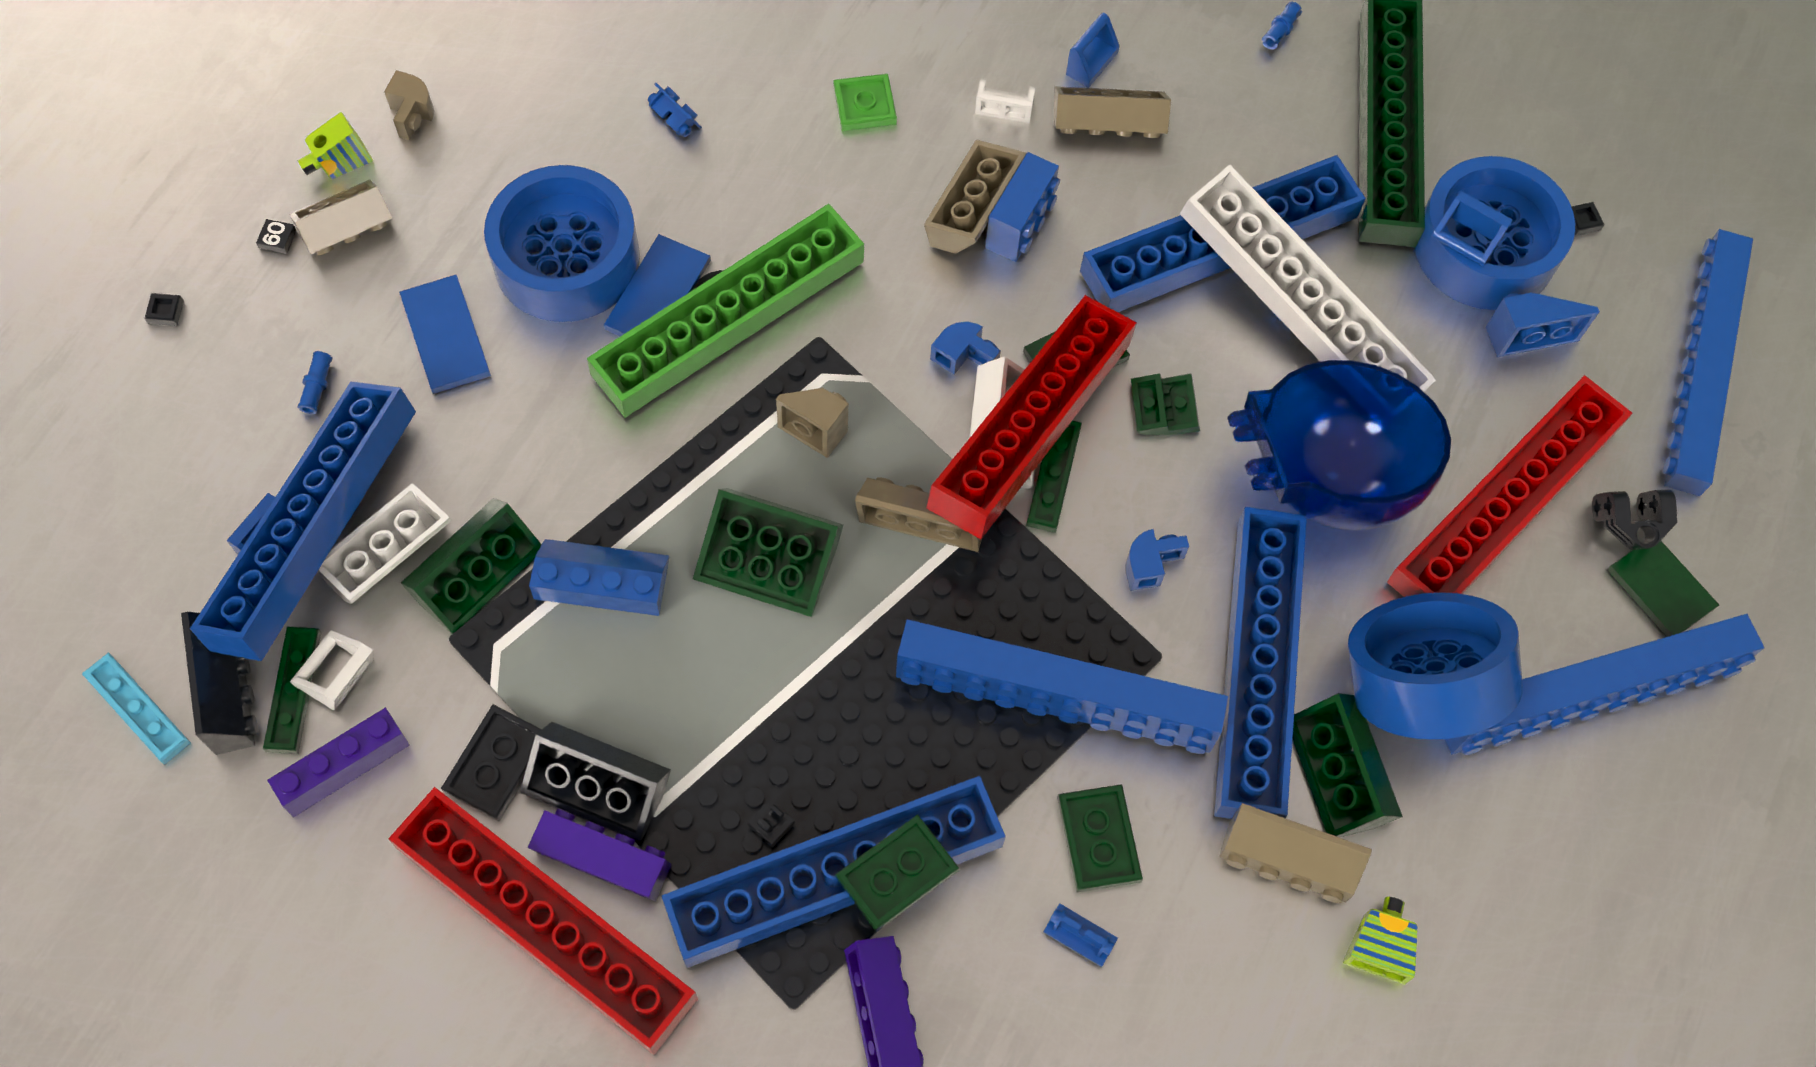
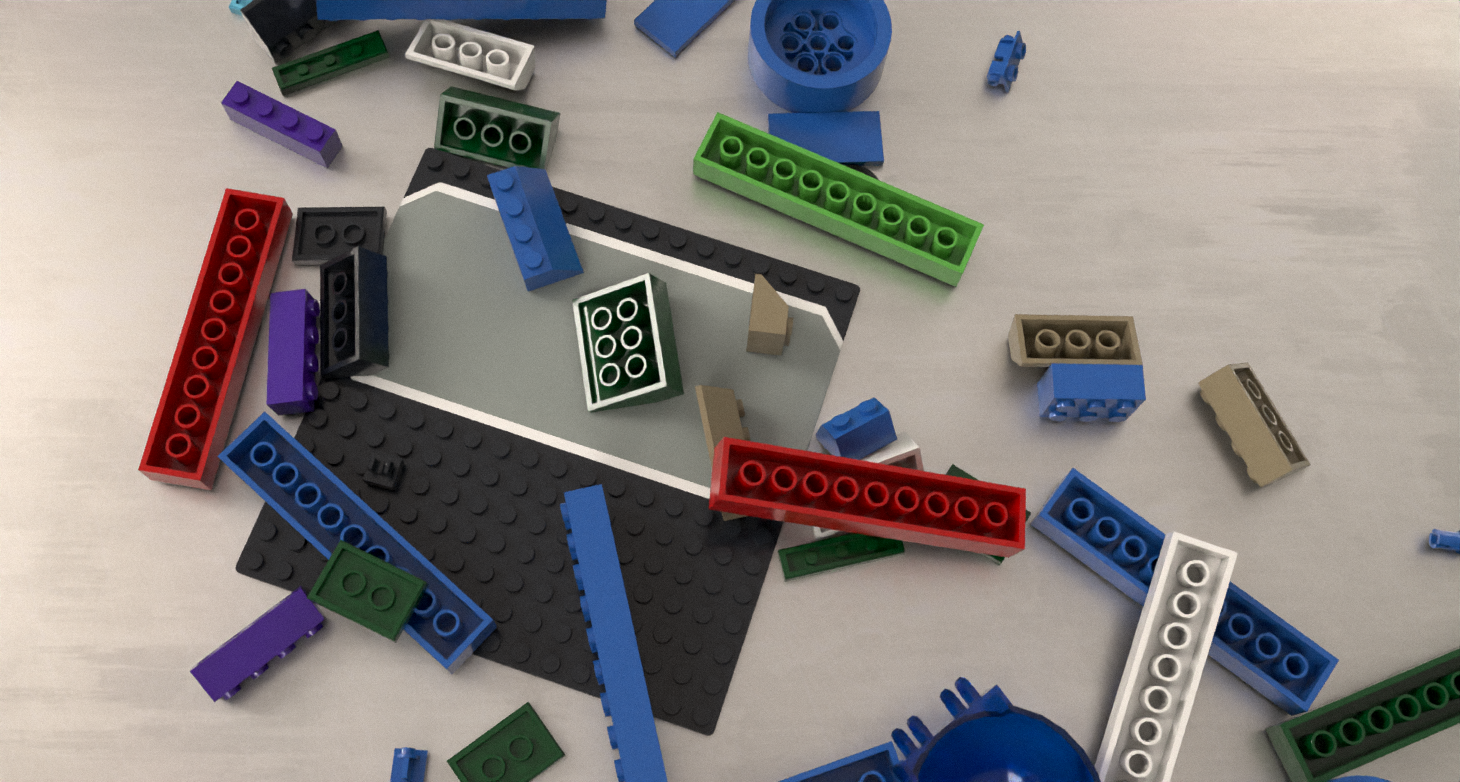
camera: 60 degrees right, 5 degrees up
white tile [290,630,373,711] -> none
bright green tile [833,74,897,131] -> none
blue brick [930,322,1001,375] -> none
white hinge [975,79,1036,123] -> none
blue tile [1066,13,1120,88] -> none
blue brick [1125,529,1189,591] -> none
dark green slope [1131,373,1200,435] -> none
none -> blue slope [815,397,897,460]

